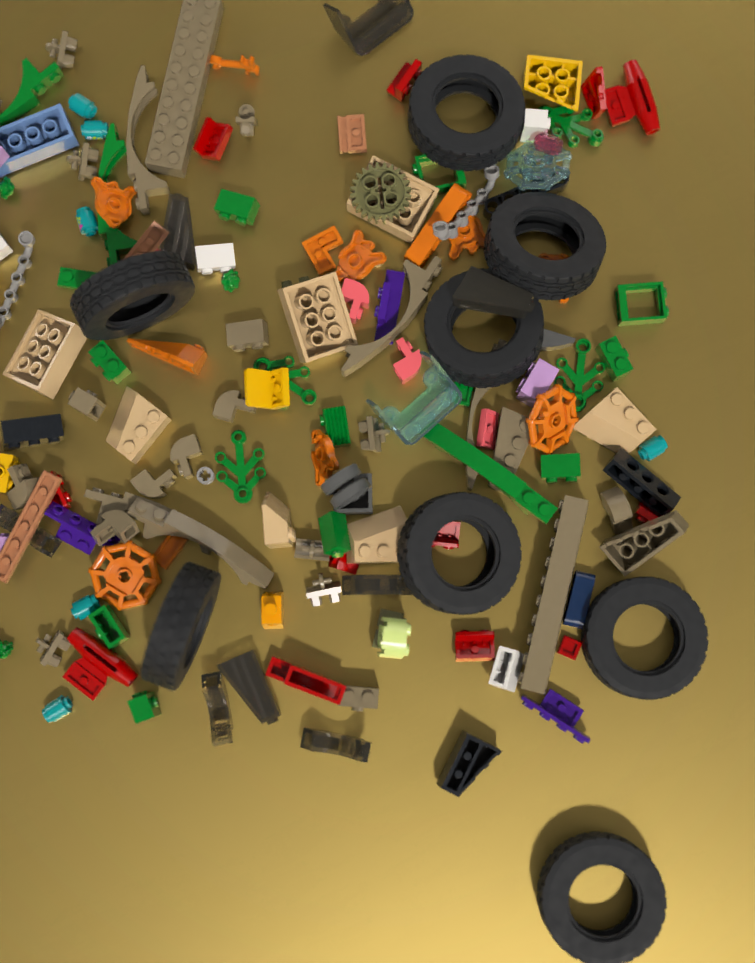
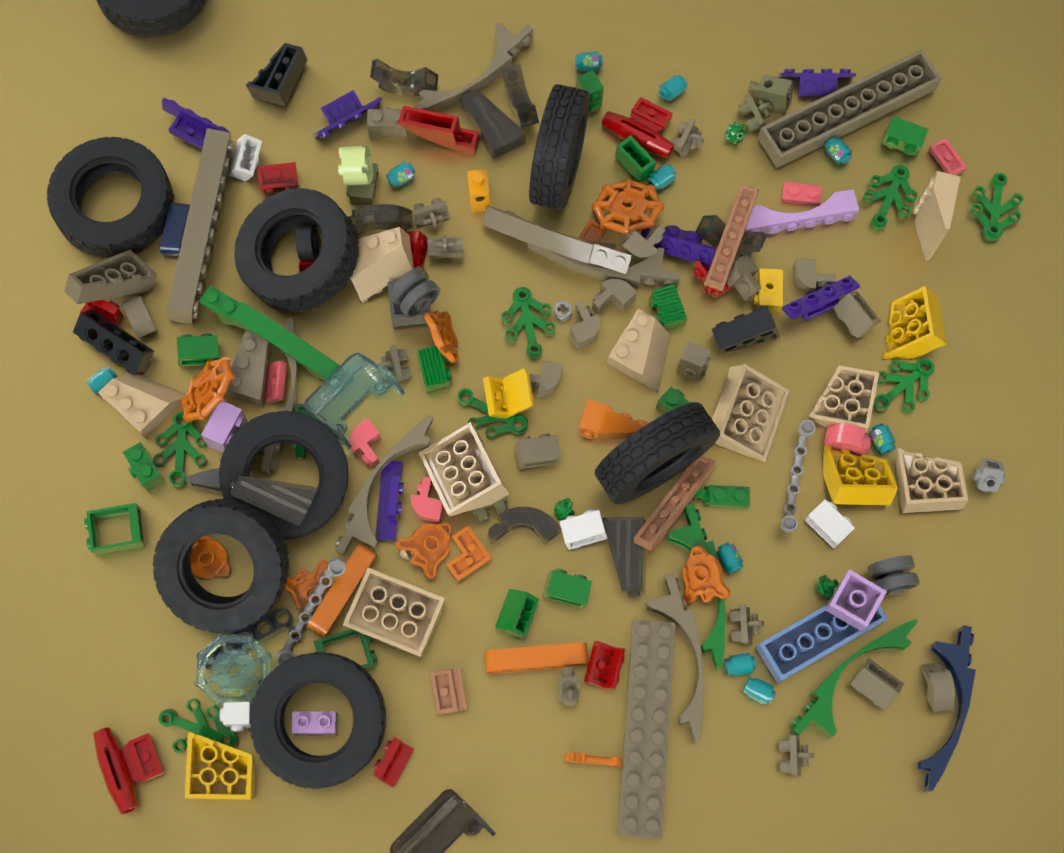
camera: 170 degrees right, 10 degrees down
tan wedge [262,492,296,549] -> none
green brick [318,511,351,558] -> none
olive gear [350,162,411,224] -> none
clear pink brick [534,132,563,156] -> none
red tile [556,635,582,660] -> none
red wing [580,66,607,119] -> none
none -> lavender brick [292,711,338,736]
none -> black tyre [296,224,319,261]
none -> dark purple bracket [313,90,382,138]
none -> teal brick [386,161,415,188]
none -> dark tan slope [413,23,533,112]
none -> orange beam [485,642,589,673]
none -> clear smoke arch [487,507,561,545]
none -> green brick [495,589,539,638]
none -> teal brick [575,52,603,72]
none -> green brick [649,284,687,330]

